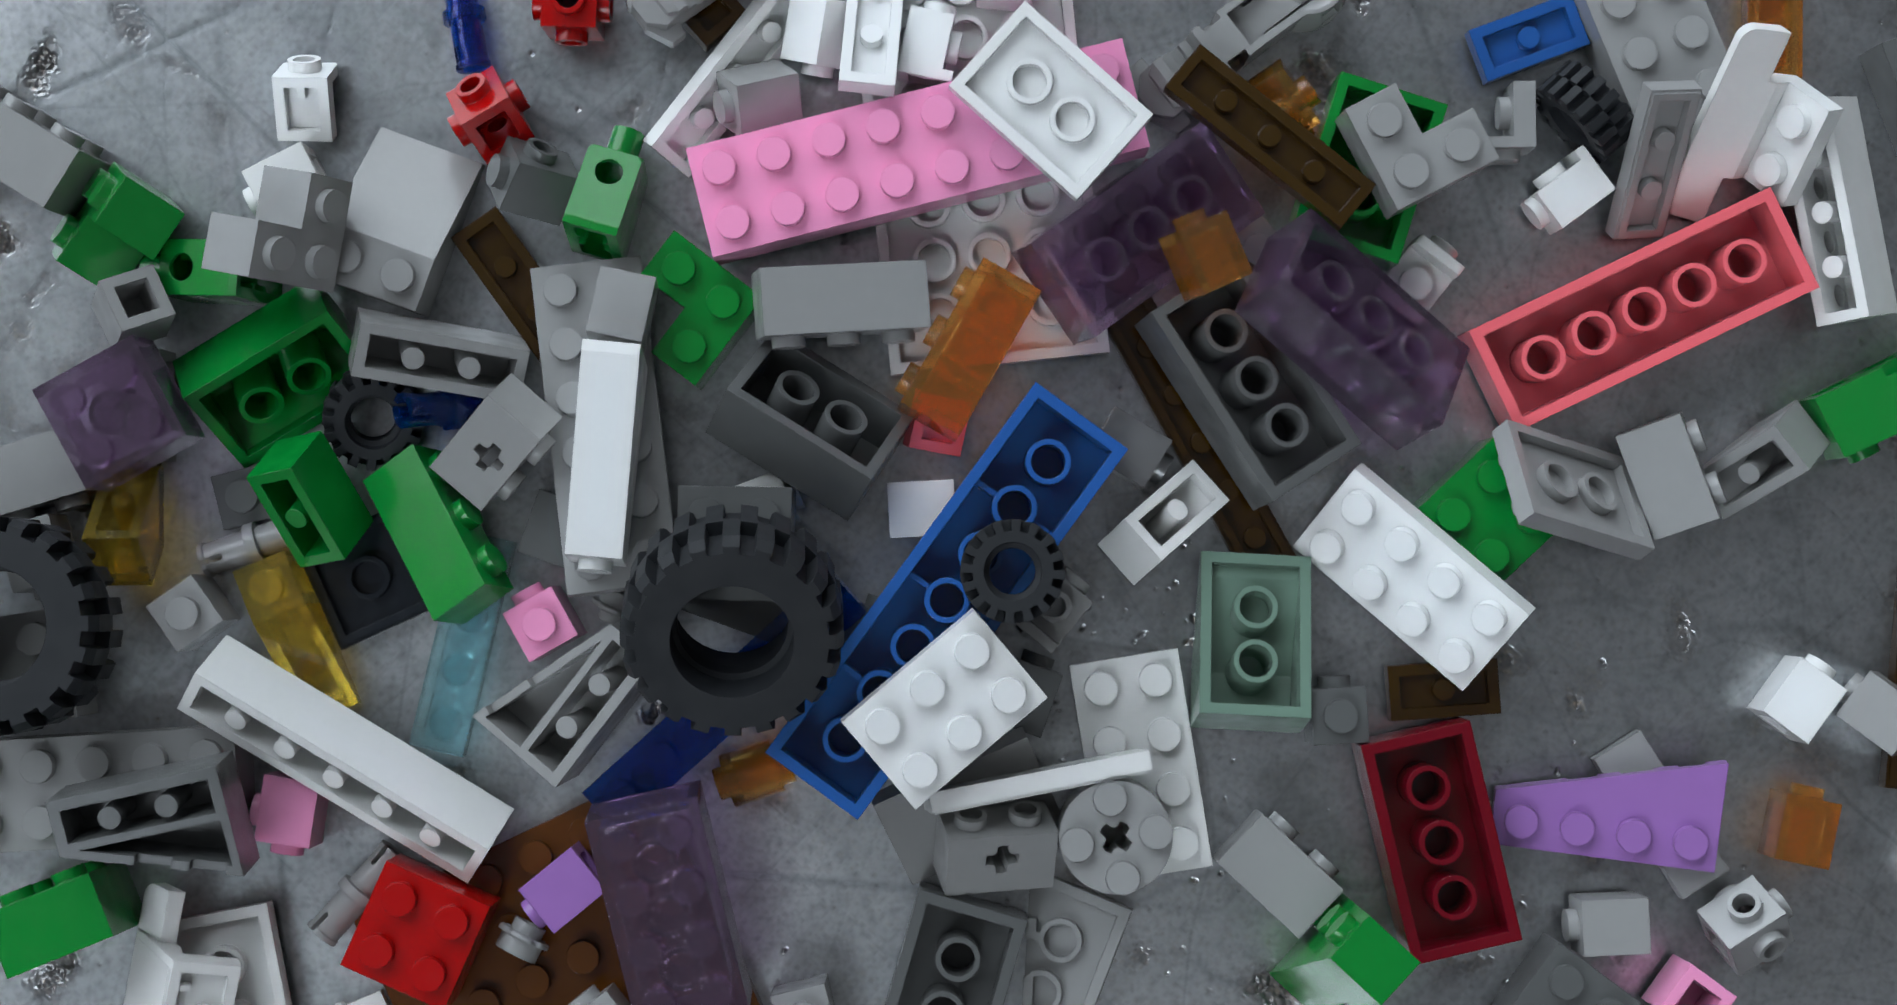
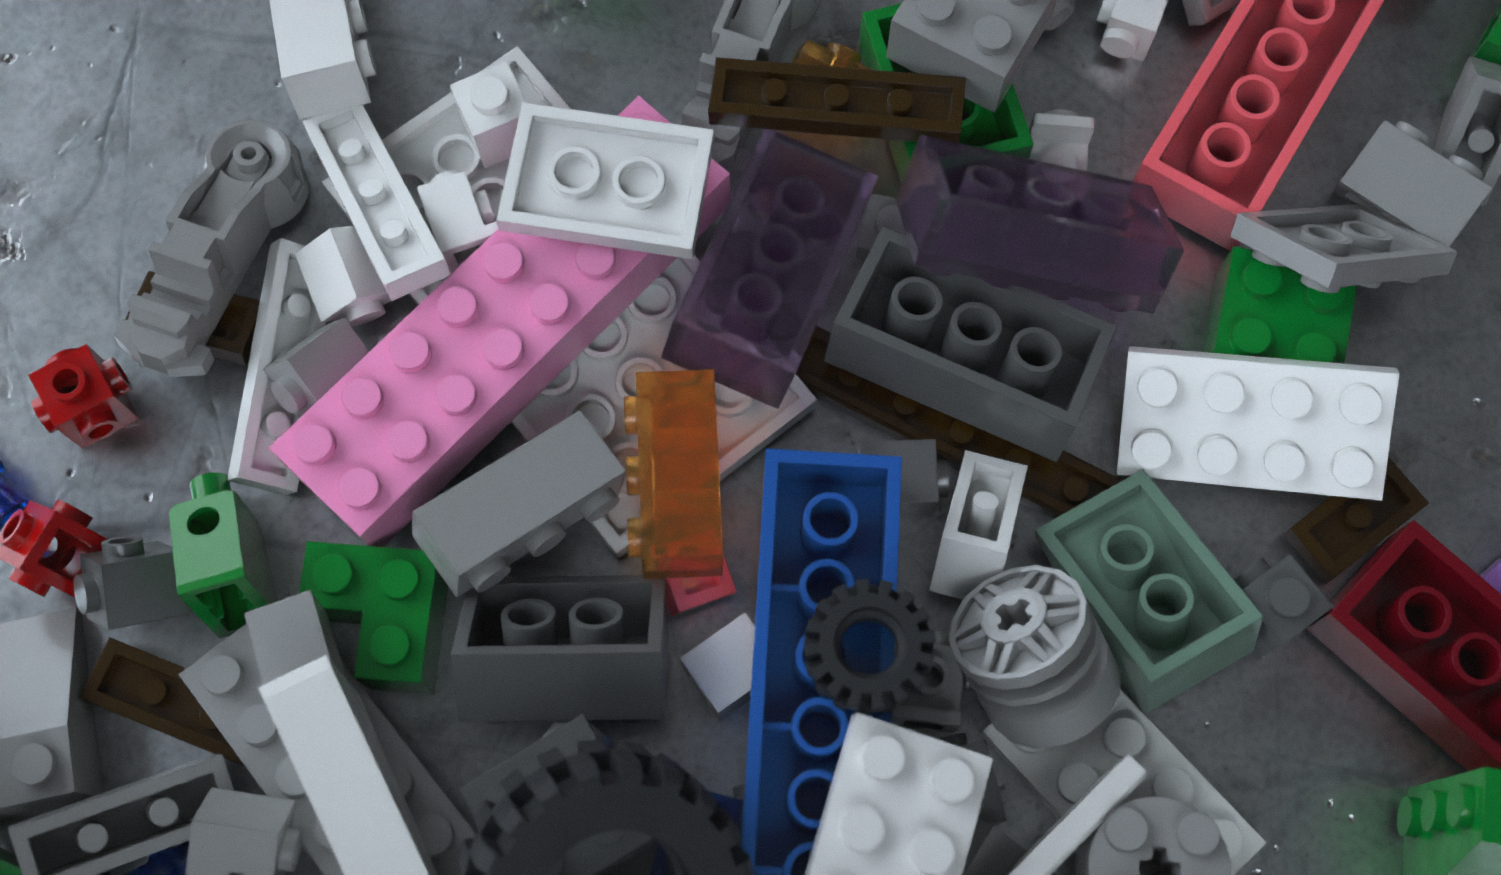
camera: 30 degrees left, 15 degrees down
clear orange brick [1158,208,1253,302] -> none
light grey brick [1212,809,1344,939] -> none
none -> light grey wheel [949,565,1121,749]

